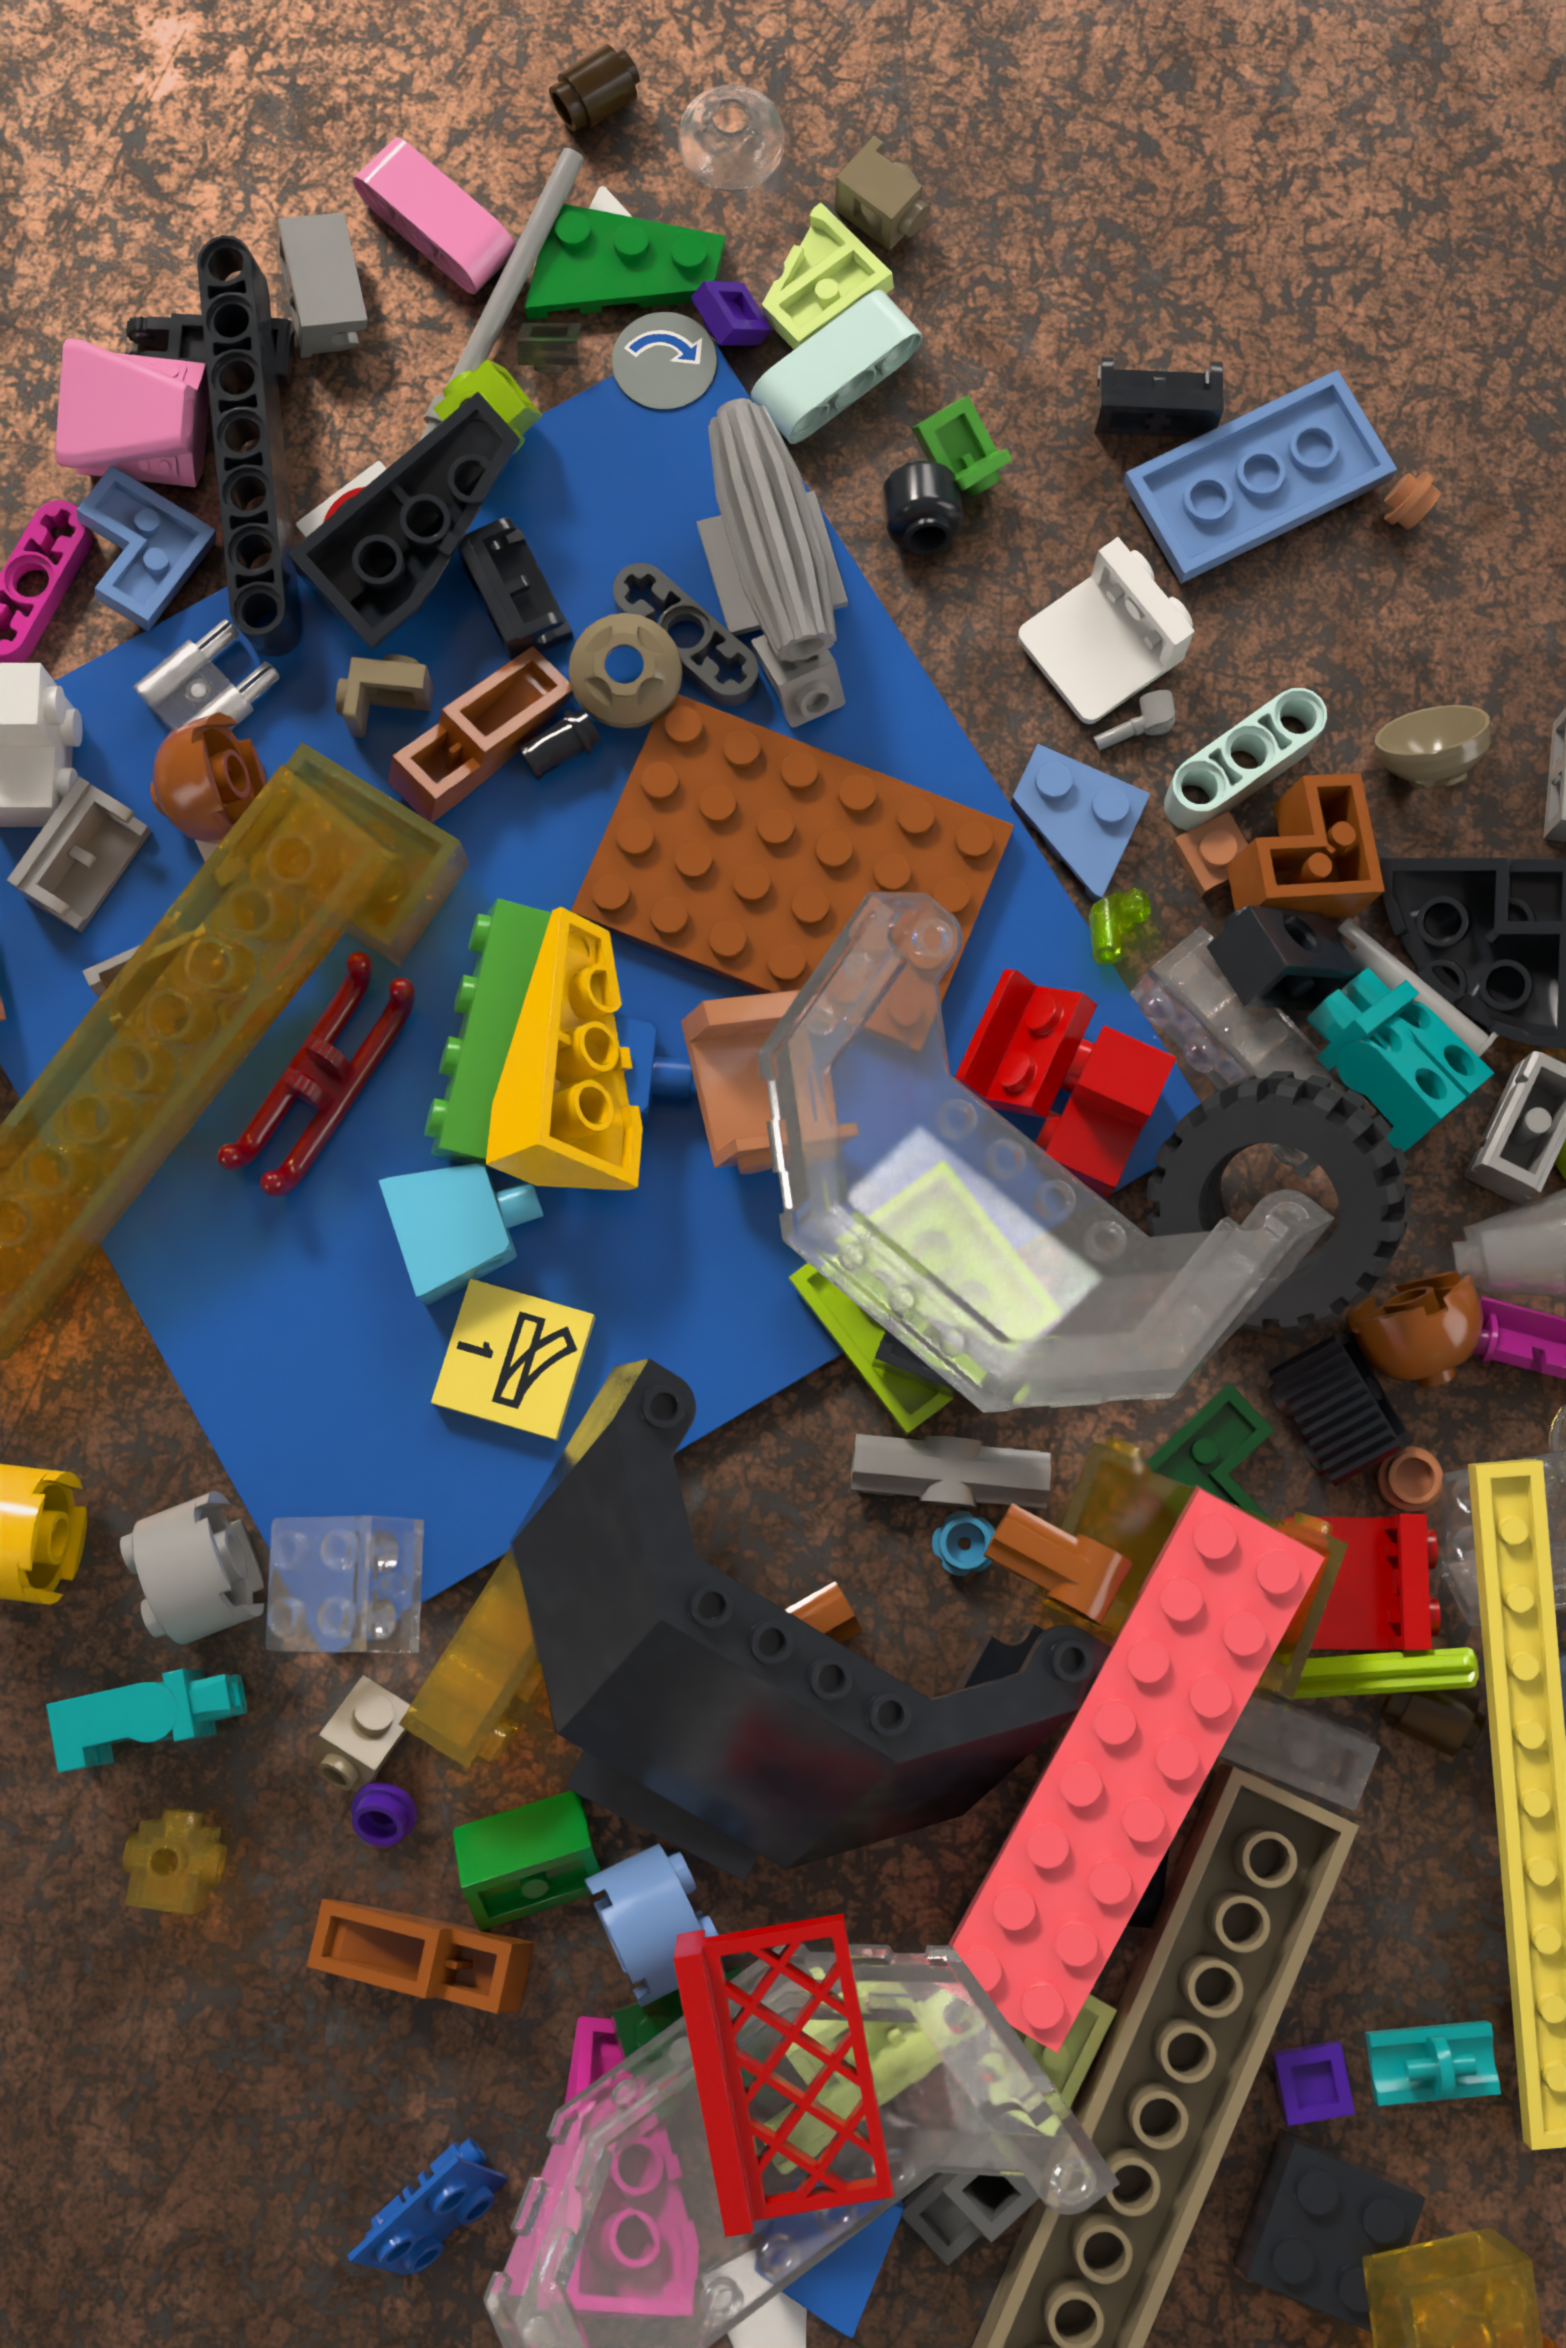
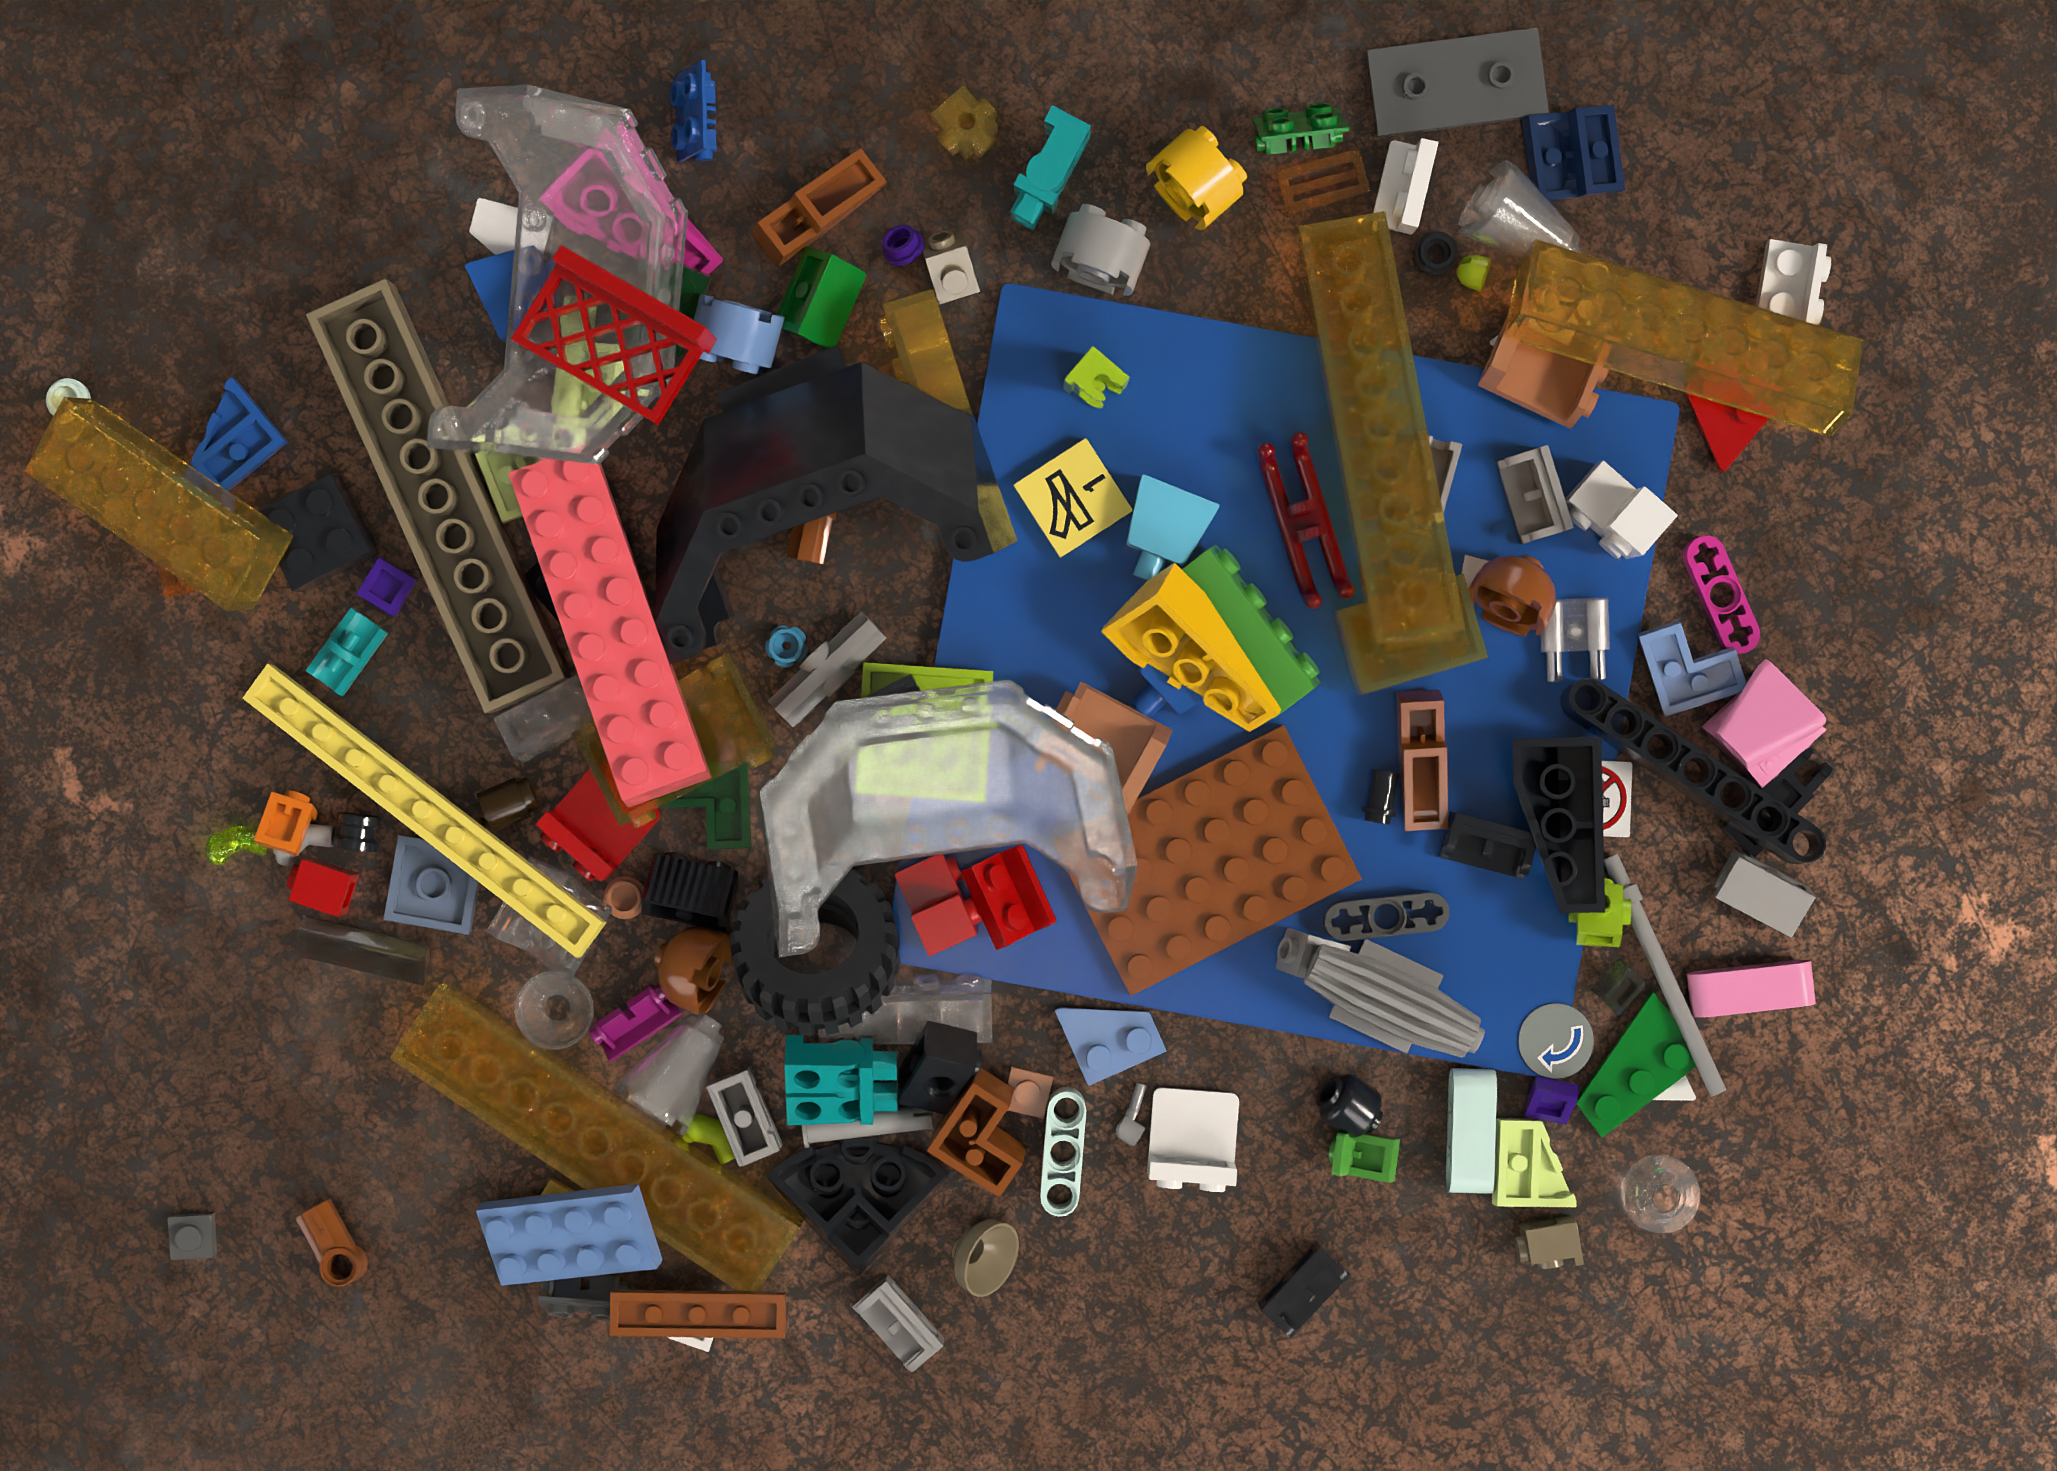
camera: 135 degrees right, 10 degrees up
clear bracket [266,1516,424,1653] -> none
dark tan bracket [335,654,434,738] -> none
dark brown brick [549,44,640,131] -> none
dark tan piece [568,613,682,729] -> none
dark grey brick [902,2122,1045,2266] -> none
dark orange piece [983,1503,1132,1626] -> none
clear neon green arm [1089,888,1151,965] -> none
medium blue plate [1123,369,1397,583] -> none
lime axle [1279,1647,1479,1699] -> none
nougat plate [1384,471,1441,530] -> none
none -> lime hinge [1063,346,1130,408]

